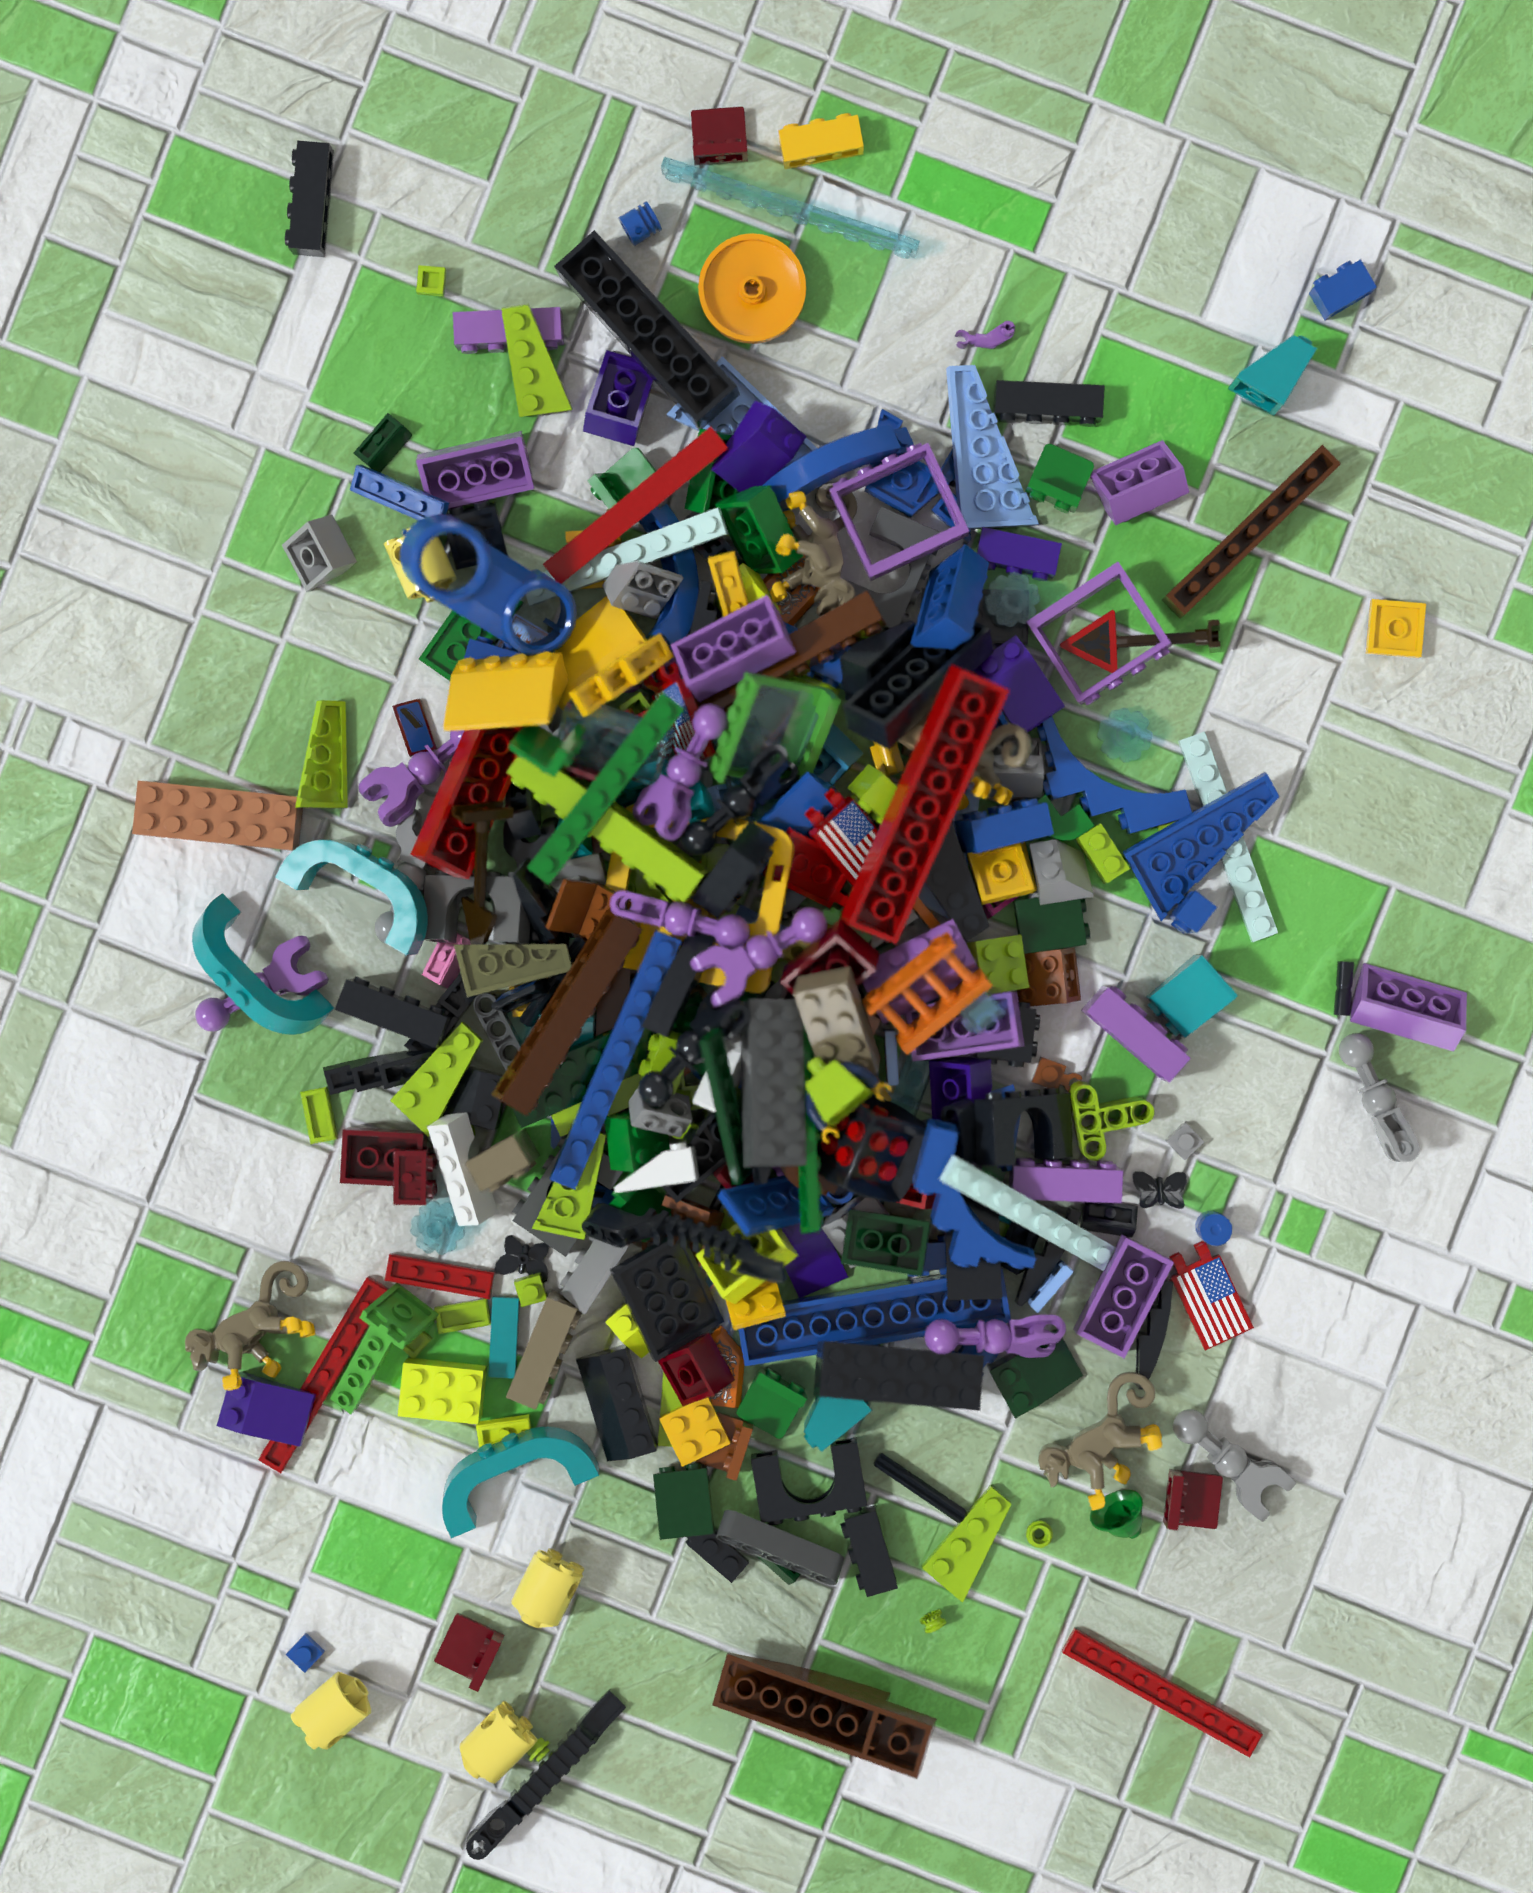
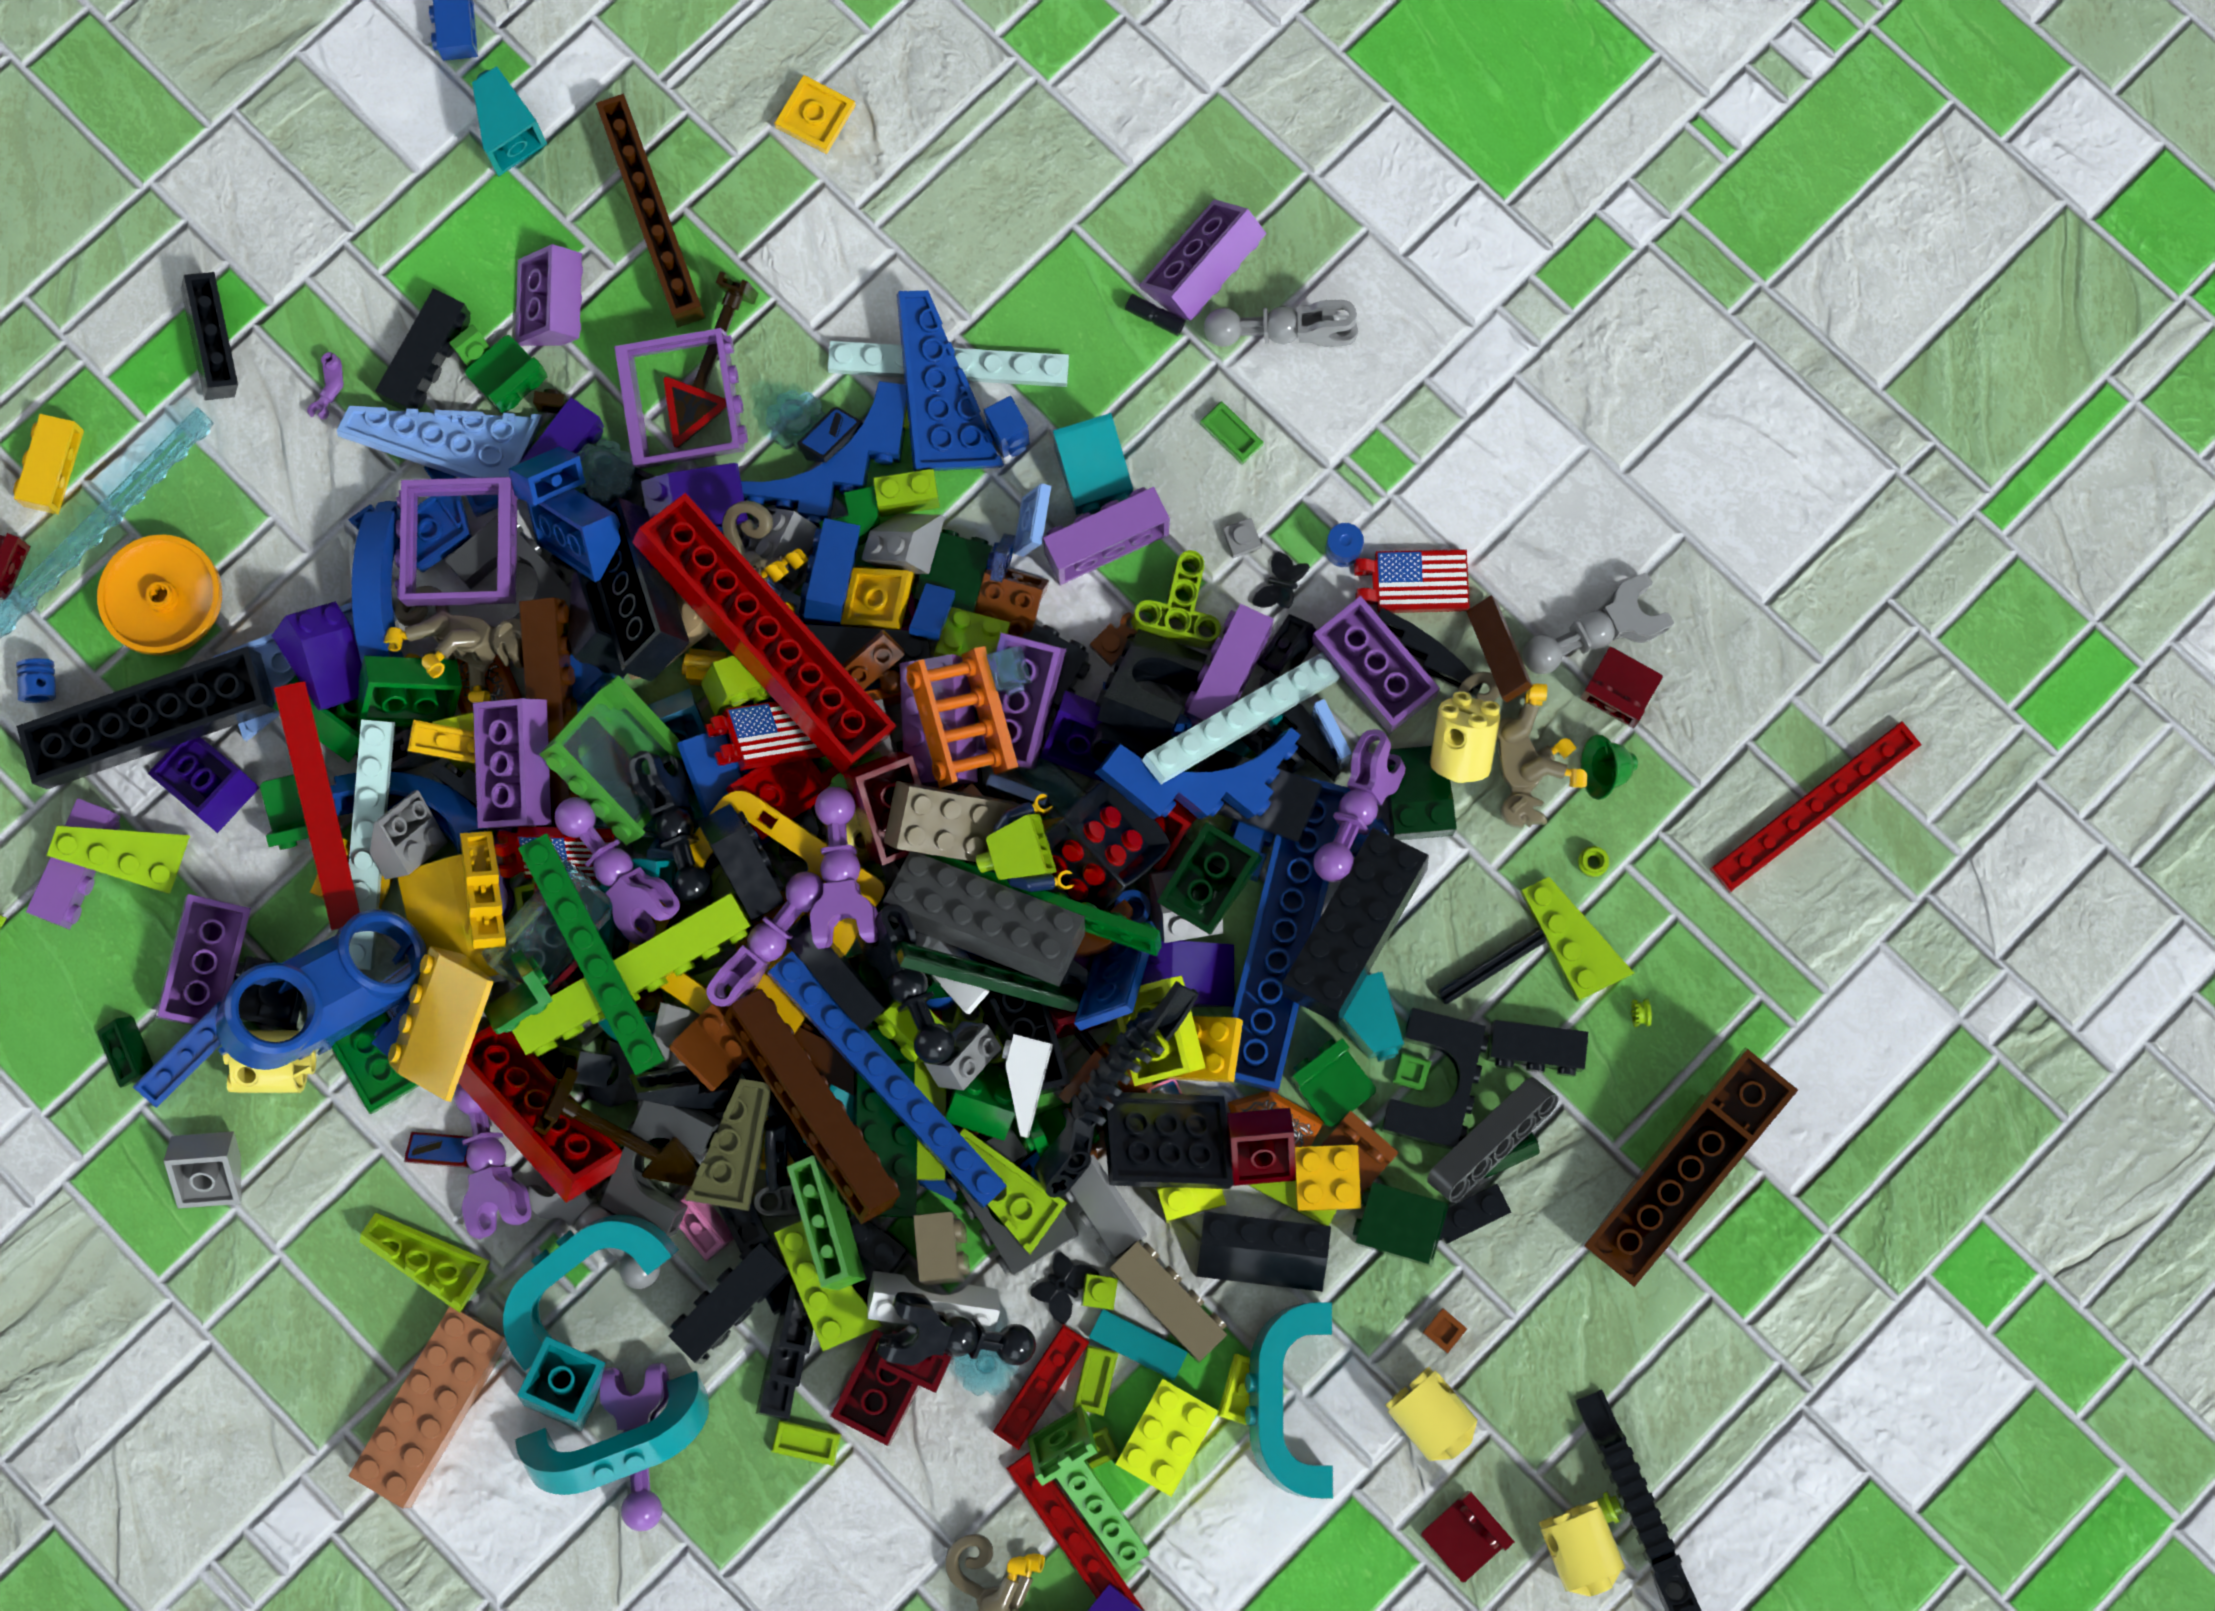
camera: 65 degrees left, 10 degrees down
none -> black brick [181,272,238,401]
none -> bright green plate [449,324,490,366]
none -> blue brick [508,446,585,506]
none -> teal slope [517,1336,605,1432]
none -> dark brown plate [533,389,568,414]
none -> bright green brick [787,1155,866,1290]
none -> slope [797,407,863,463]
none -> dark orange plate [842,630,905,694]
none -> black piece [876,1292,1036,1366]
none -> blue tile [909,583,955,641]
none -> clear blue plate [987,533,1016,583]
none -> light blue tile [1013,483,1051,557]
none -> bright green tile [1200,401,1264,465]
none -> bright green tile [1392,1052,1432,1092]
none -> dark orange plate [1422,1308,1467,1354]
none -> light yellow cylinder [1430,691,1501,783]
none -> reddish brown tile [1466,595,1533,703]

